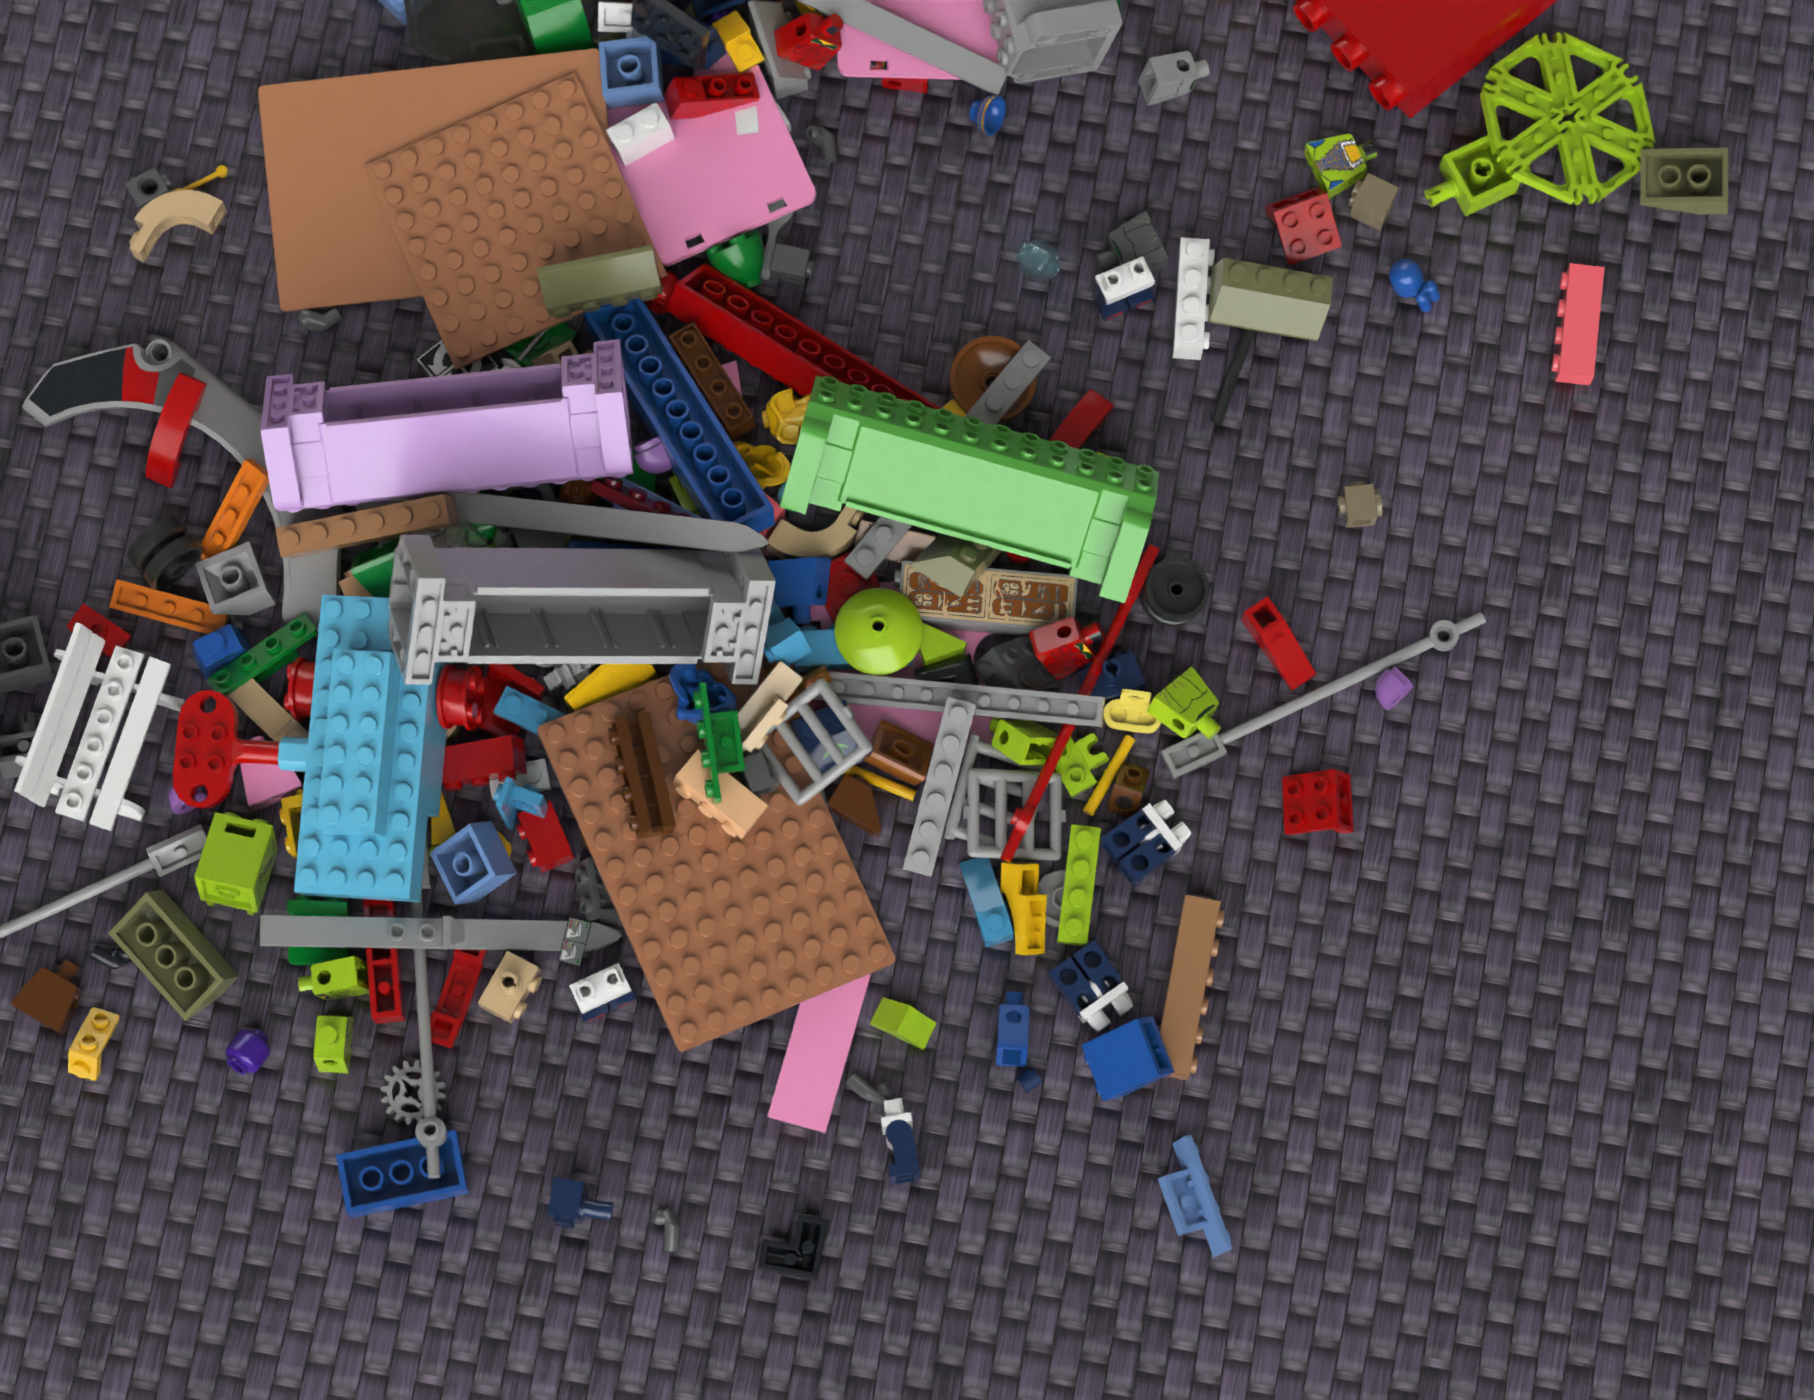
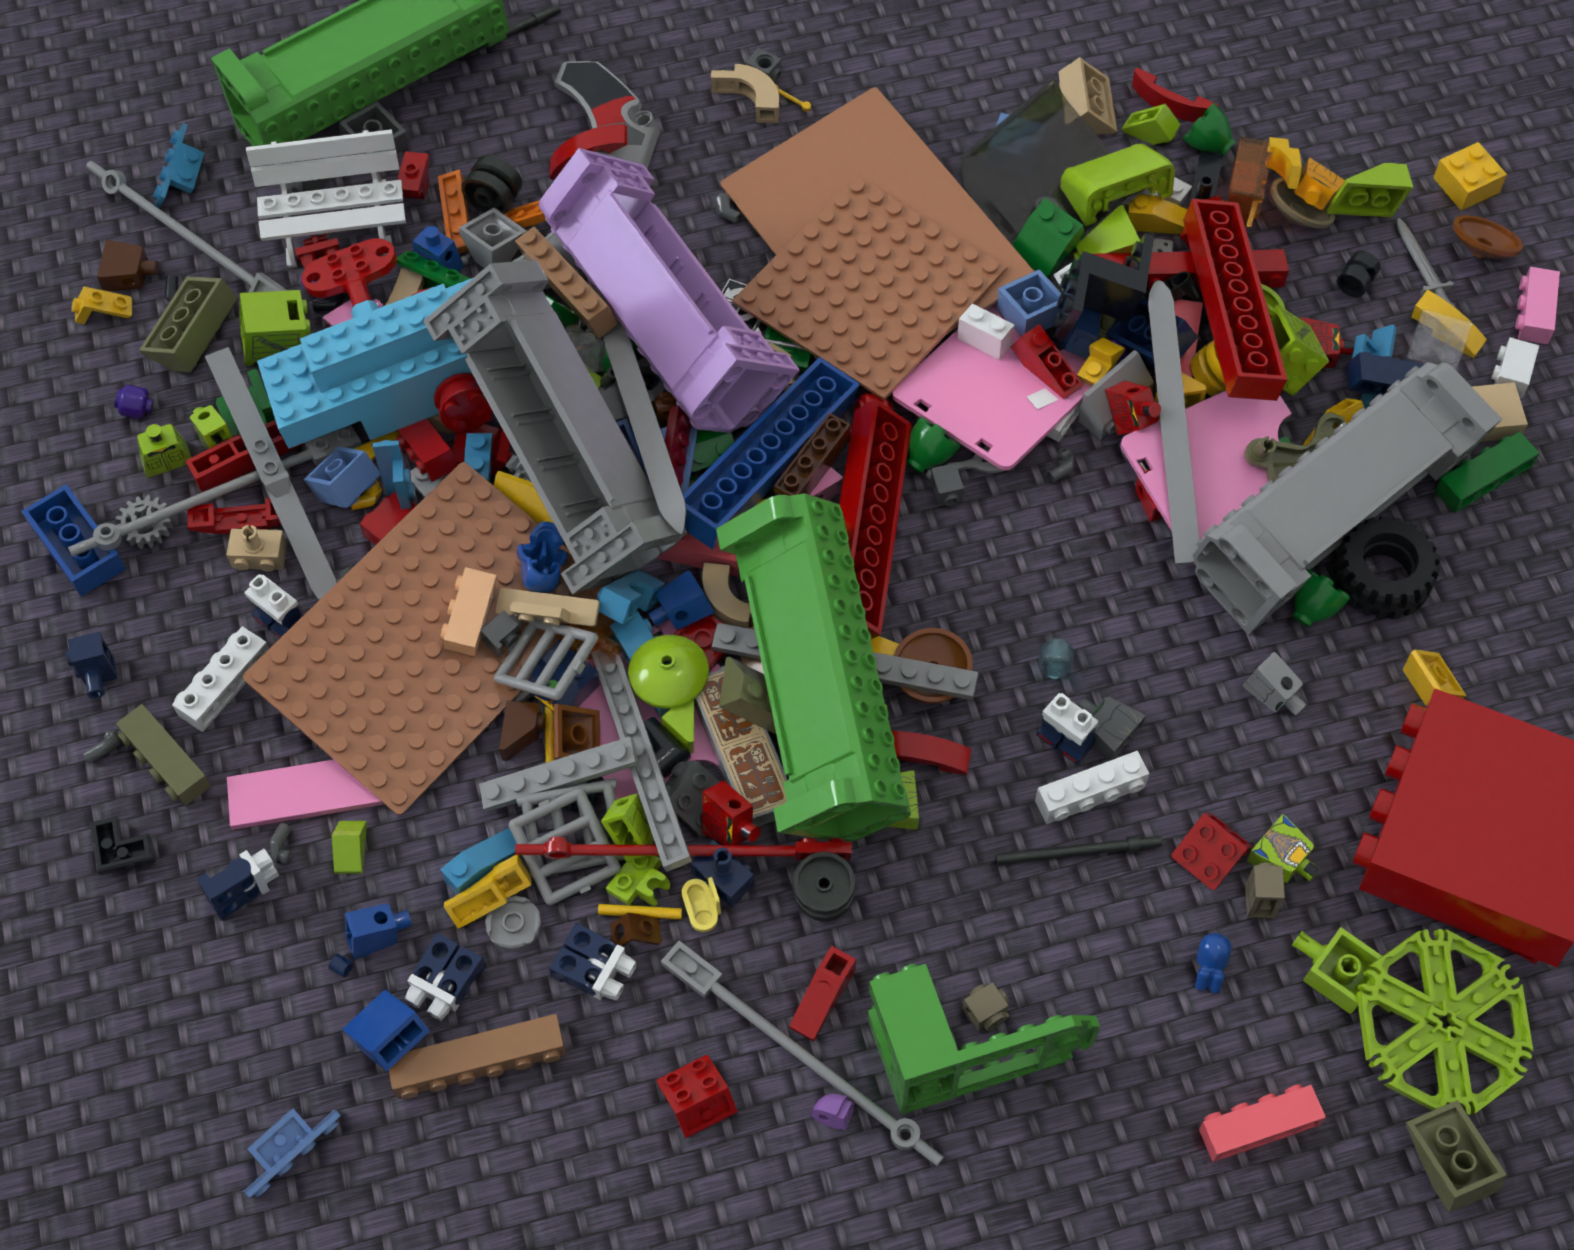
camera: 65 degrees right, 15 degrees down
olive slope [536,245,663,318] -> none
light grey sticker [558,916,592,967] -> none
reddish brown brick [608,711,676,839] -> none
medium lavender piece [633,436,672,474] -> none
green bracket [693,682,745,805] -> none
blue piece [969,95,1006,136] -> none
lime plate [1057,824,1101,946] -> none
lime torso [1147,666,1221,740] -> none
slope [1208,258,1333,341] -> none
none -> olive brick [116,704,211,806]
none -> white brick [172,626,269,732]
none -> red hips [295,234,341,269]
none -> bright green bracket [867,964,1100,1115]

